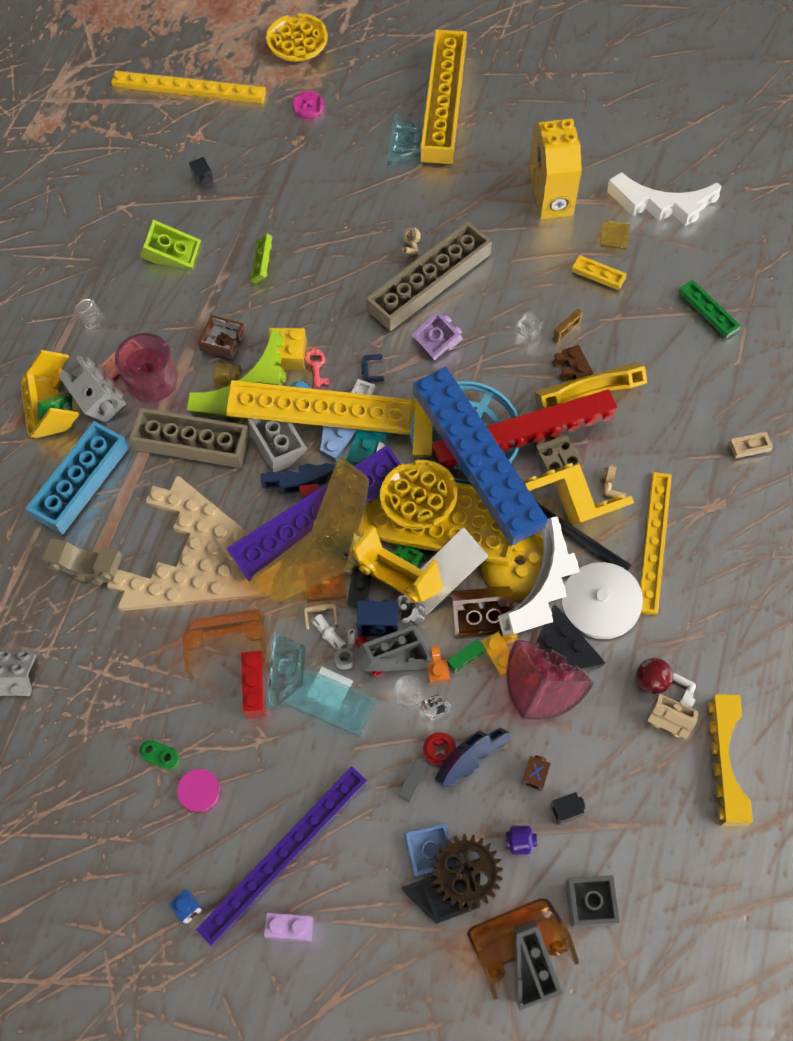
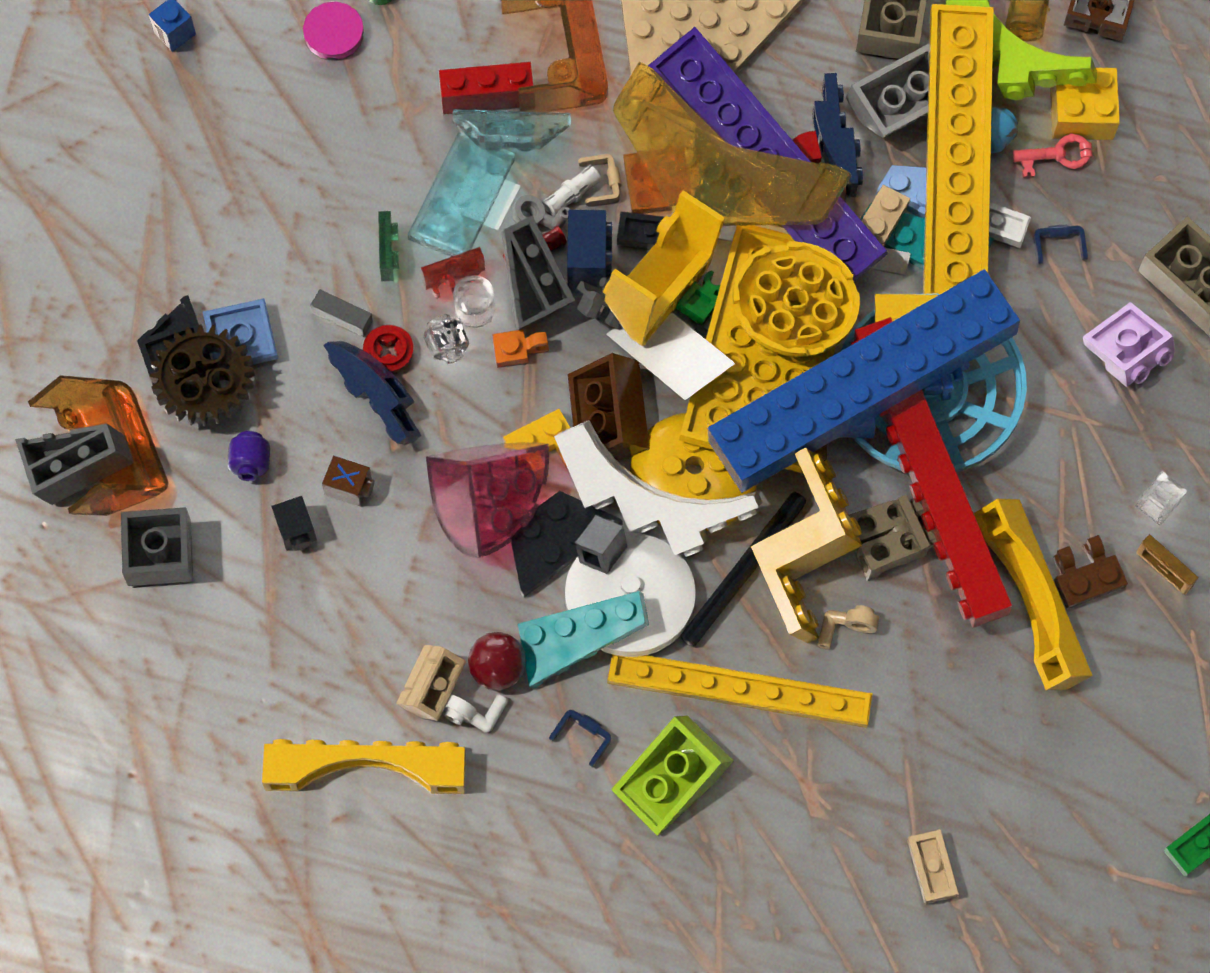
camera: 85 degrees right, 5 degrees up
dark purple plate [196,766,367,946] -> none
lavender brick [264,913,314,942] -> none
green piece [447,639,486,673] -> none
none -> clear green plate [378,211,400,281]
none -> clear red plate [421,247,485,299]
none -> teal wing [518,591,649,688]
none -> dark blue piece [549,710,611,768]
none -> black brick [575,515,627,574]
none -> lime slope [611,715,734,836]
none -> tan plate [861,185,911,247]

